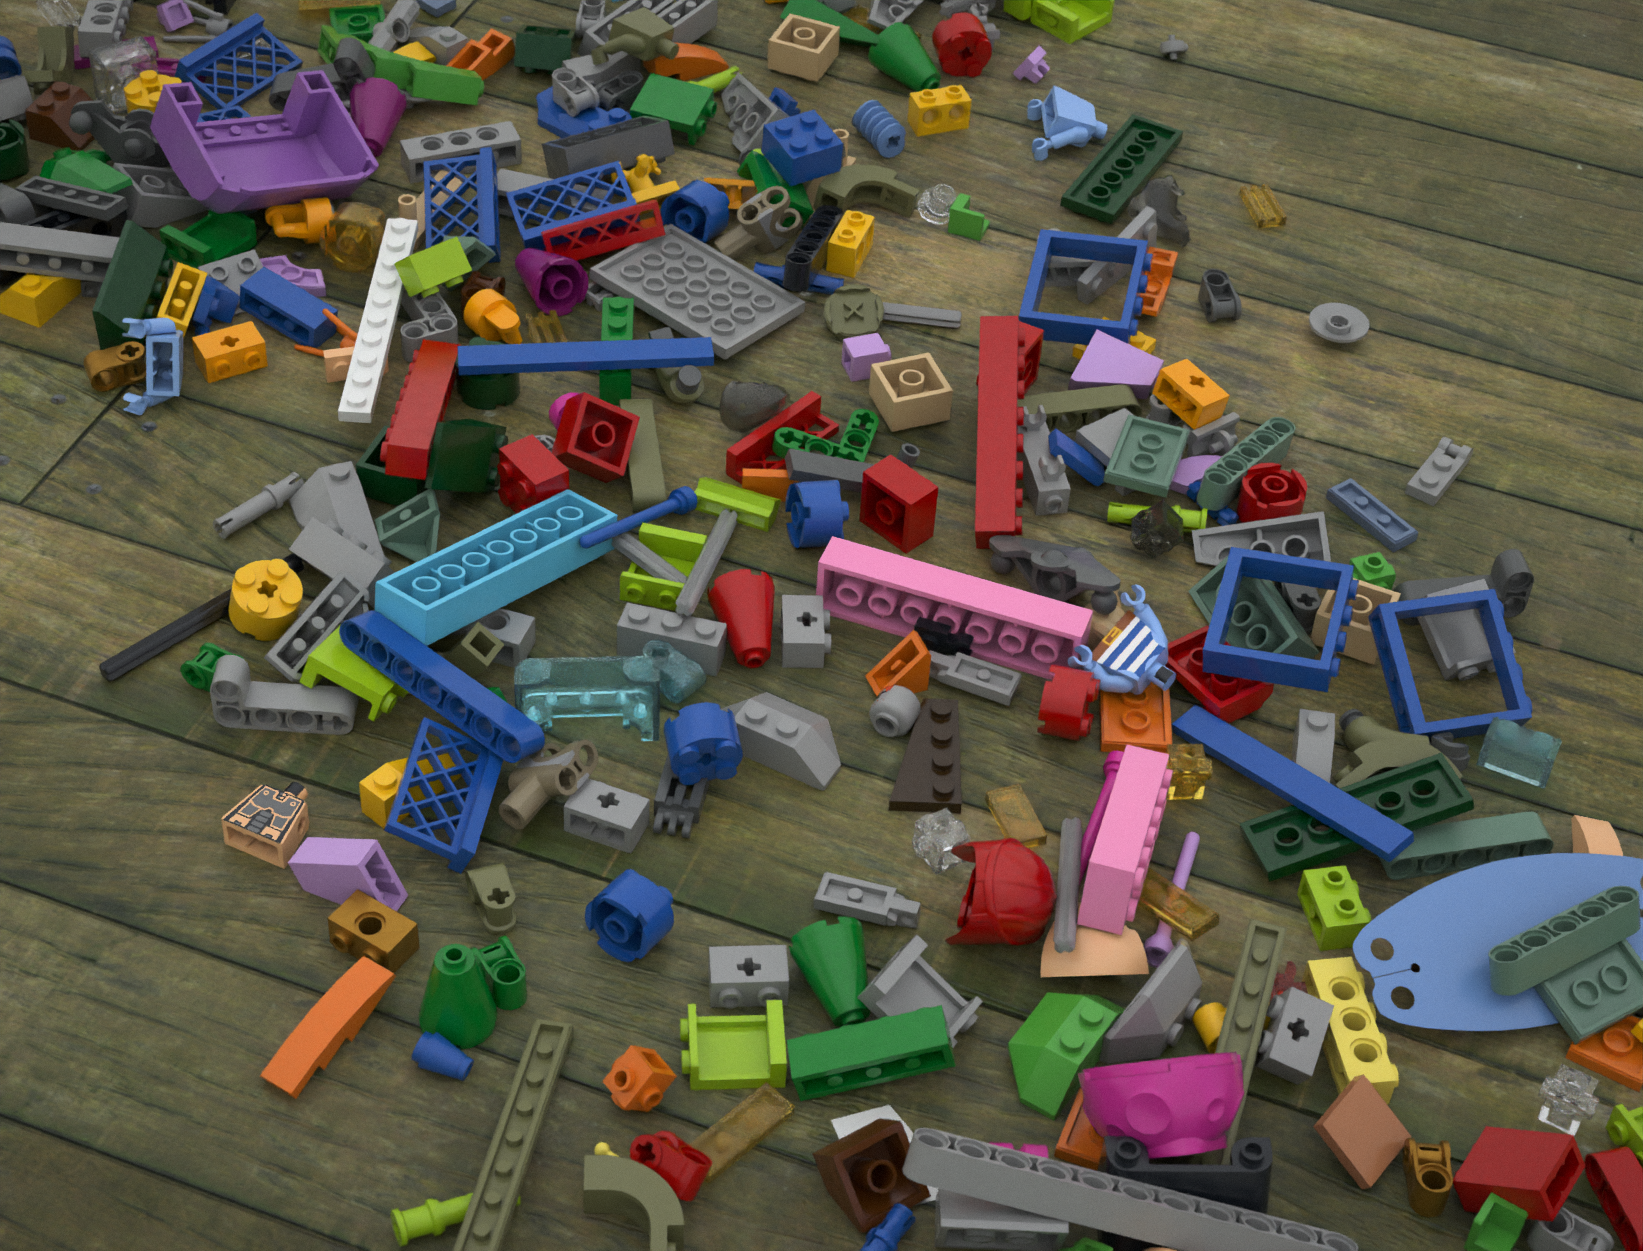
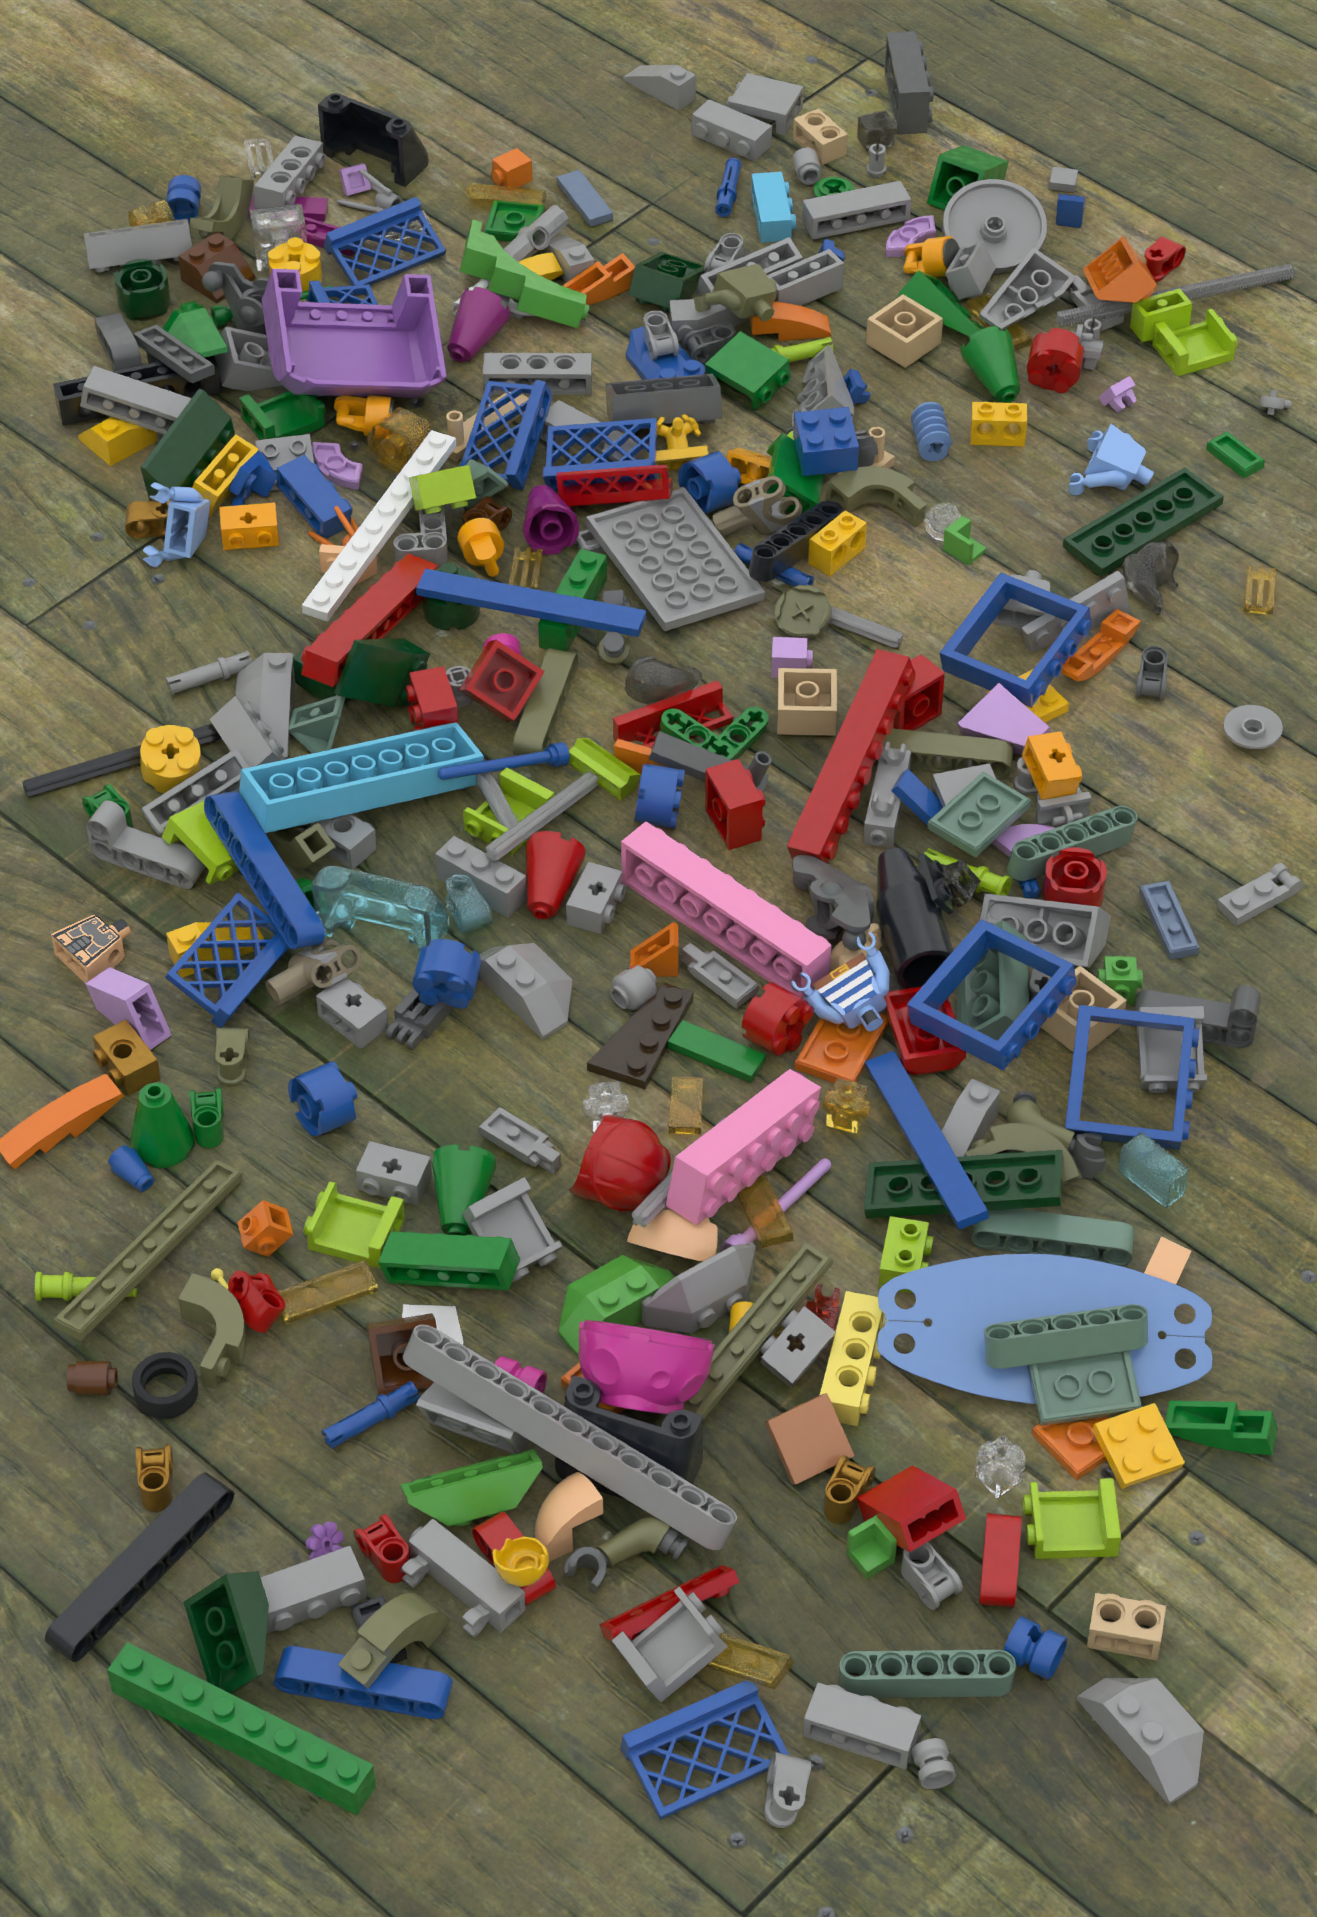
camera: 25 degrees right, 5 degrees up
dark grey beam [269,37,375,111] -> none
black plate [914,617,974,656] -> none
none -> green tile [668,1020,766,1083]
none -> black piece [876,847,954,989]
none -> green tile [1206,431,1265,478]

